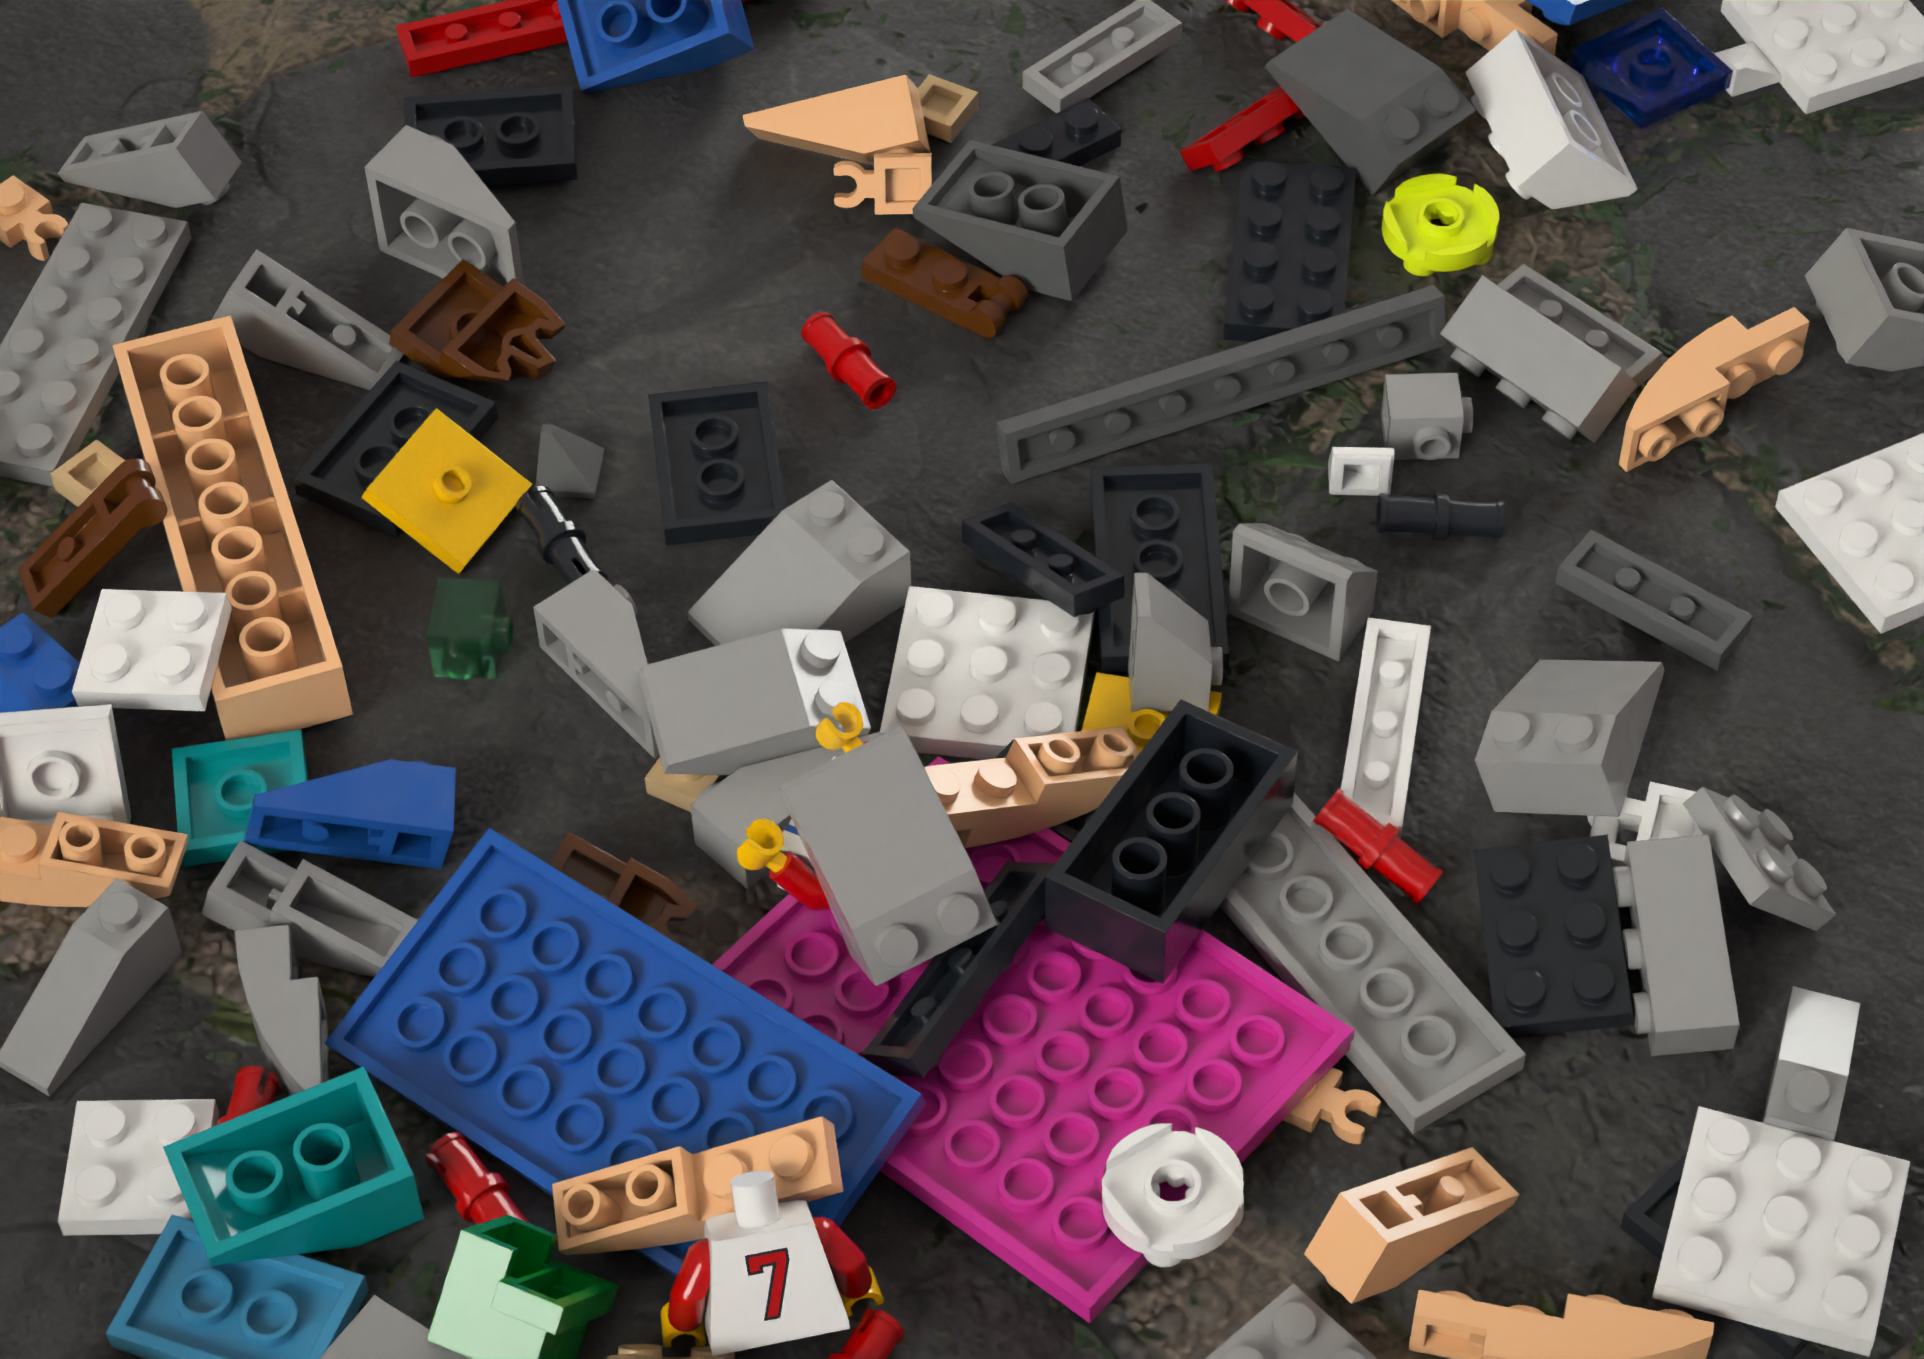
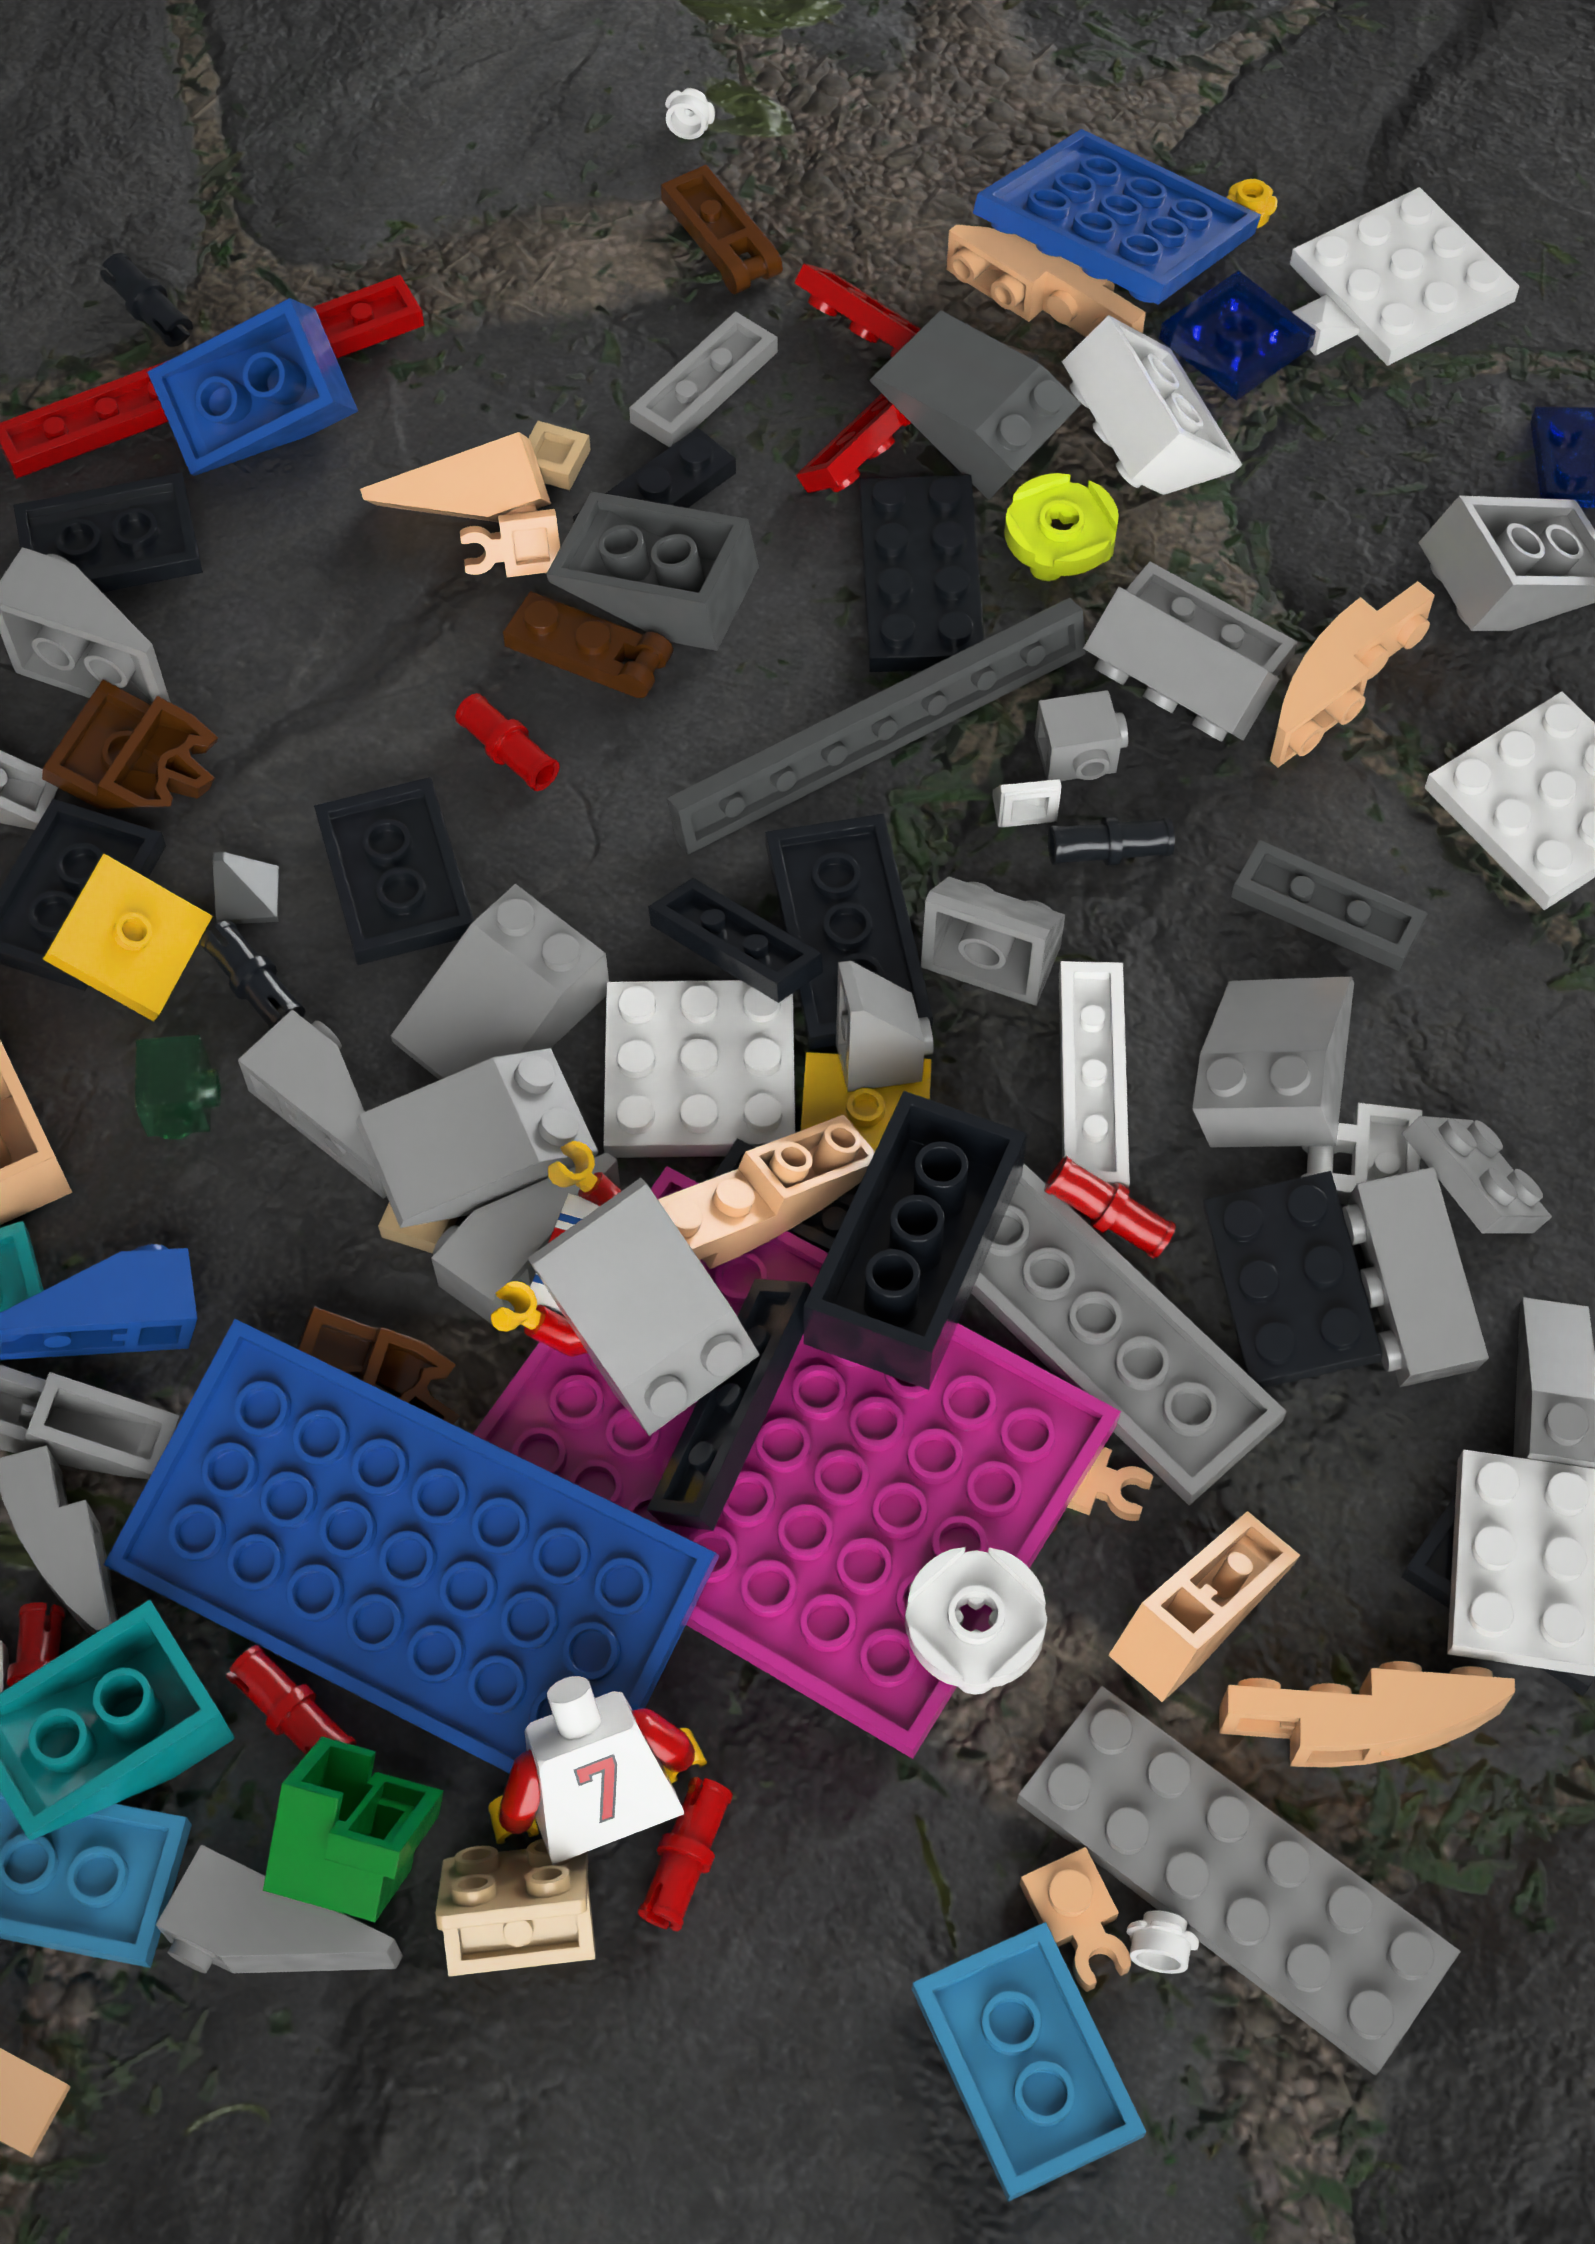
camera: 10 degrees left, 10 degrees up
light nougat slope [552,1116,843,1255] -> none

